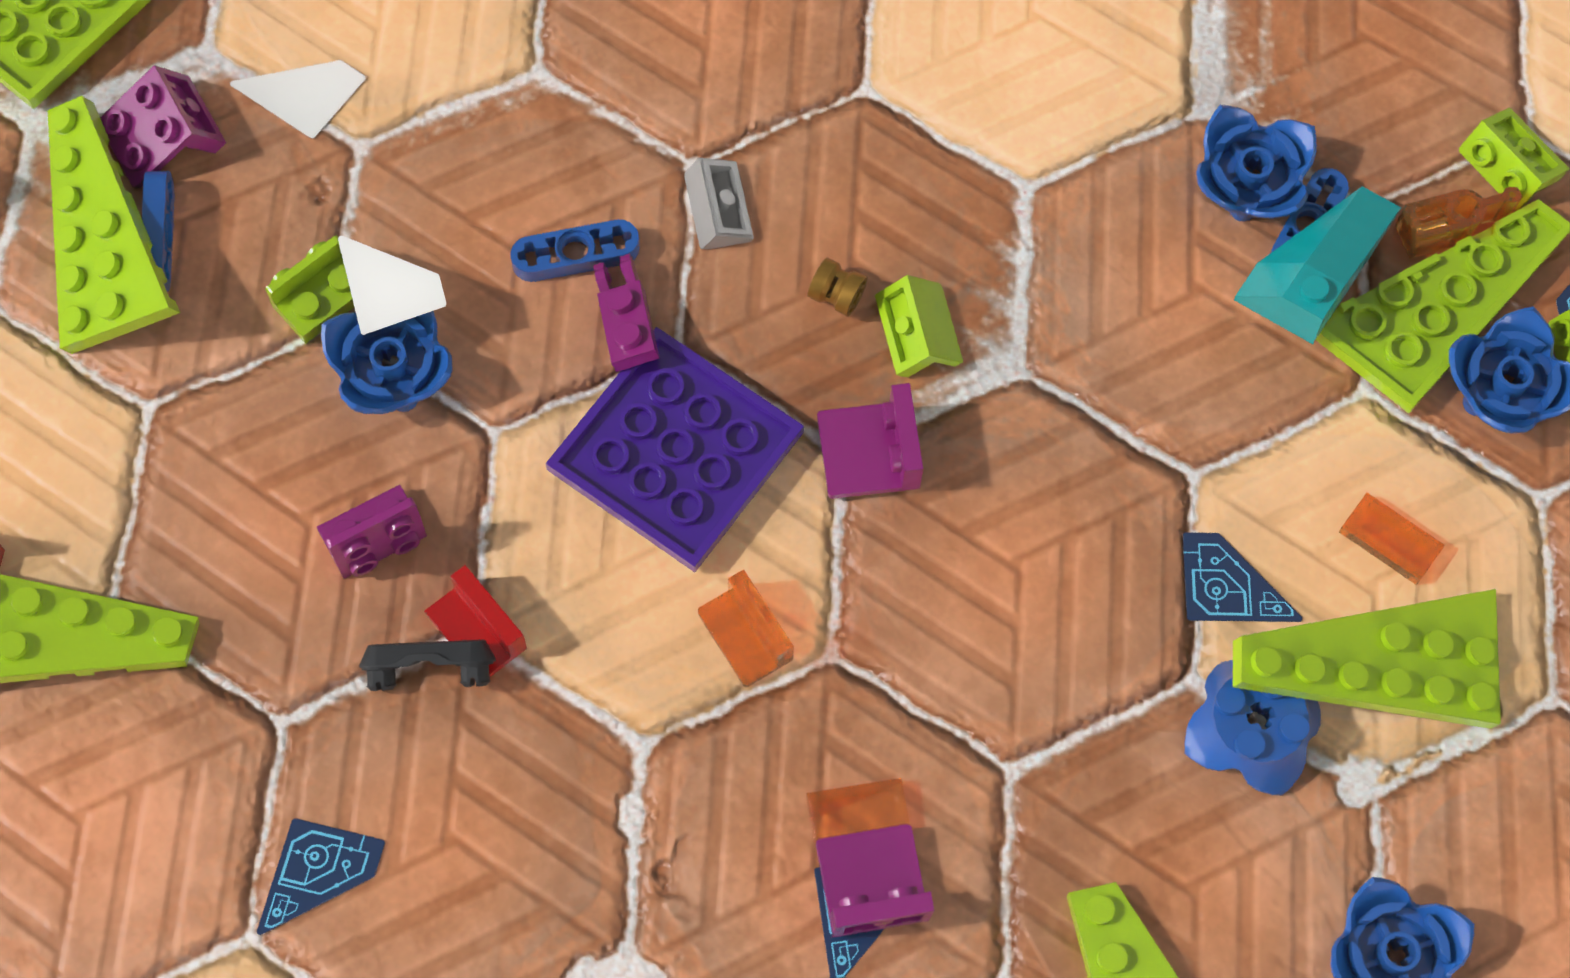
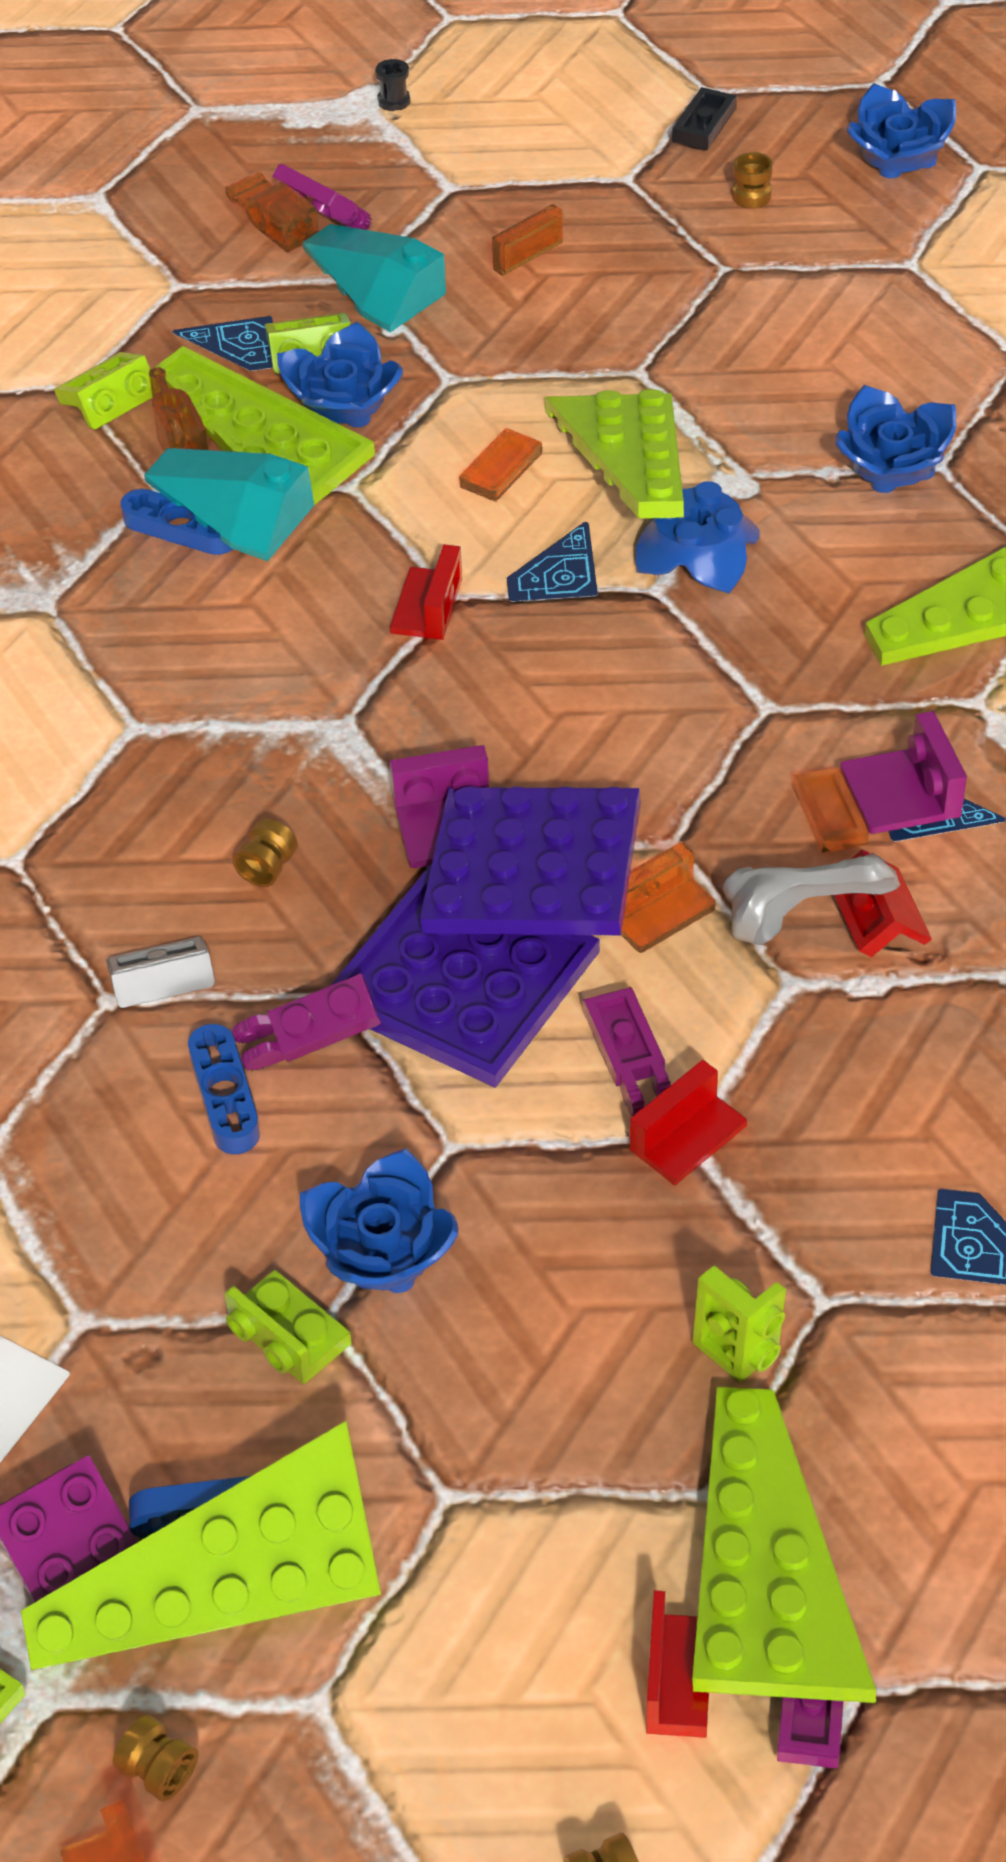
camera: 90 degrees left, 20 degrees down
magenta bracket [317,484,427,579] -> none
white sticker [338,236,447,335] -> none
black piece [359,640,496,691] -> none
lime panel [875,275,963,378] -> none
blue brick [1196,105,1317,222] -> none
none -> red panel [390,544,462,640]
none -> dark purple plate [420,787,641,936]
none -> magenta hinge [583,987,671,1116]
none -> lime bracket [692,1265,786,1383]
none -> light grey hair [723,853,901,945]
none -> red panel [834,849,932,957]

